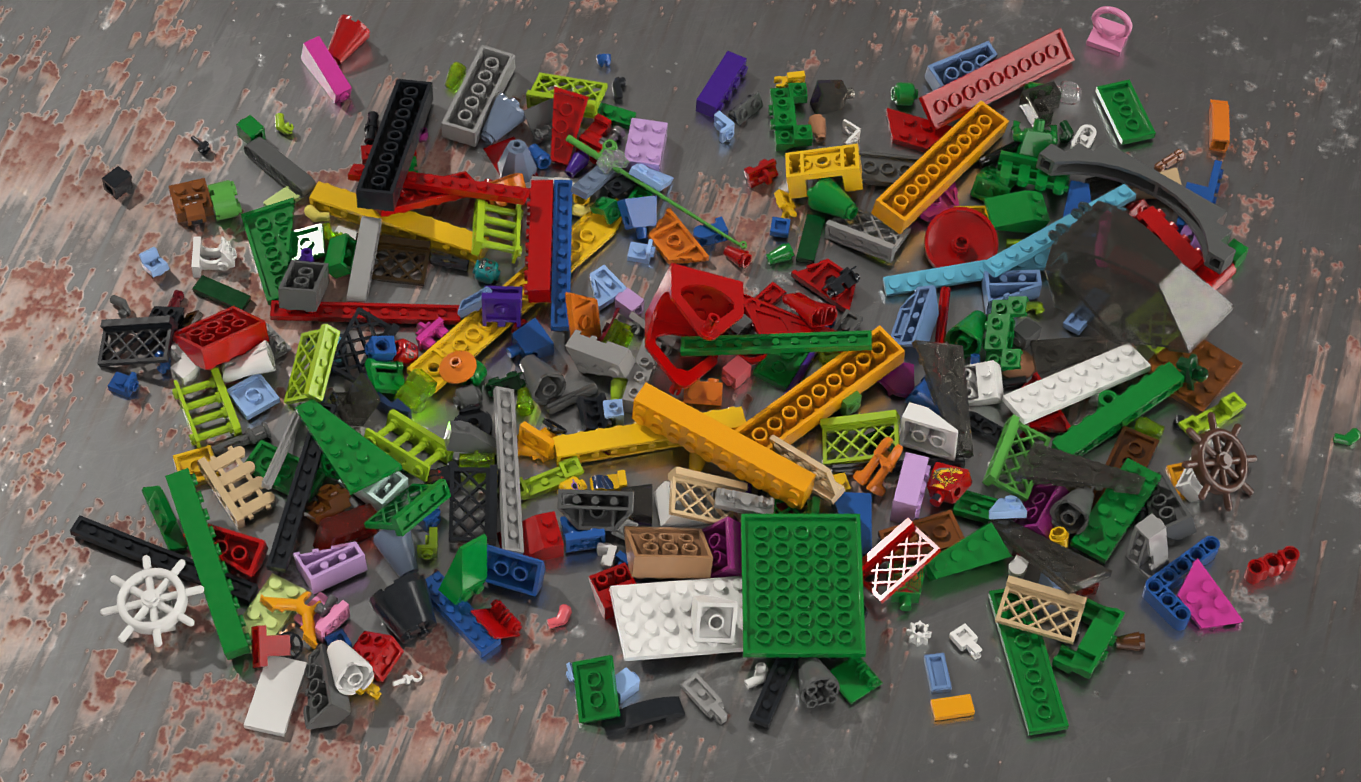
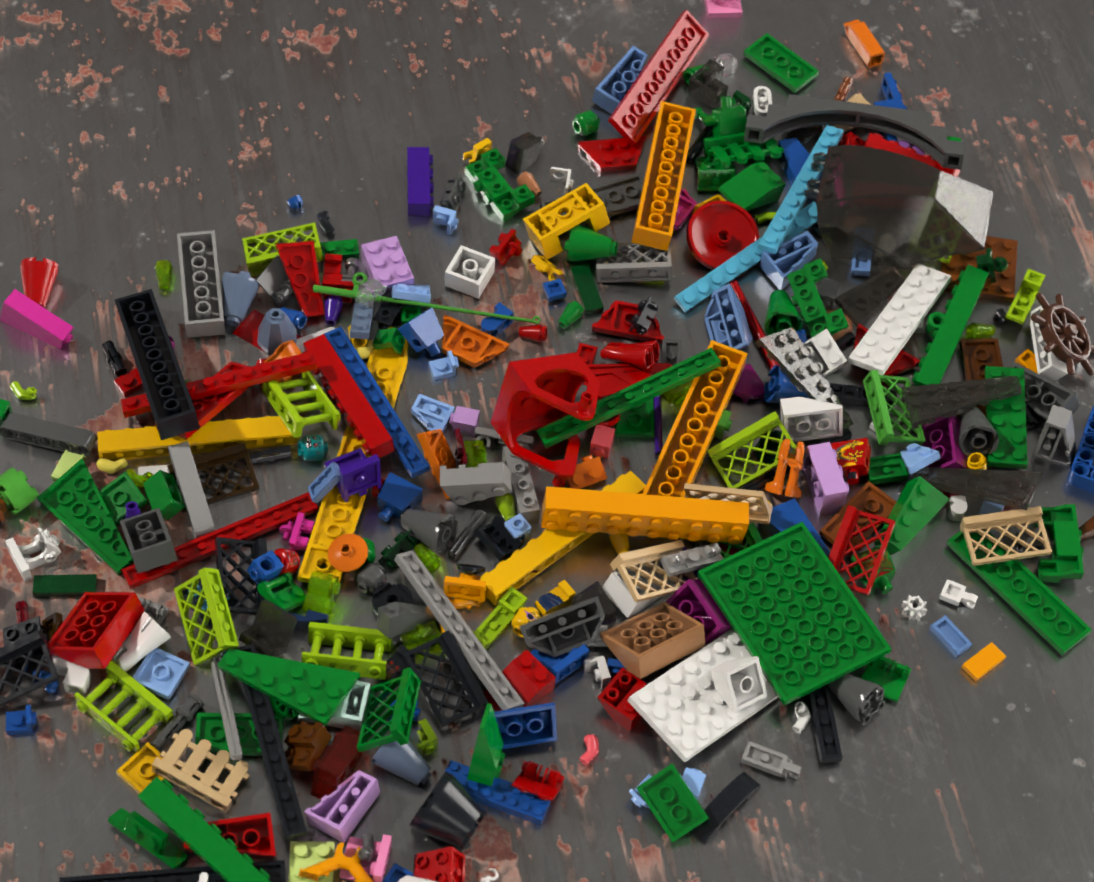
camera: 30 degrees left, 0 degrees up
none -> white brick [445,245,495,299]

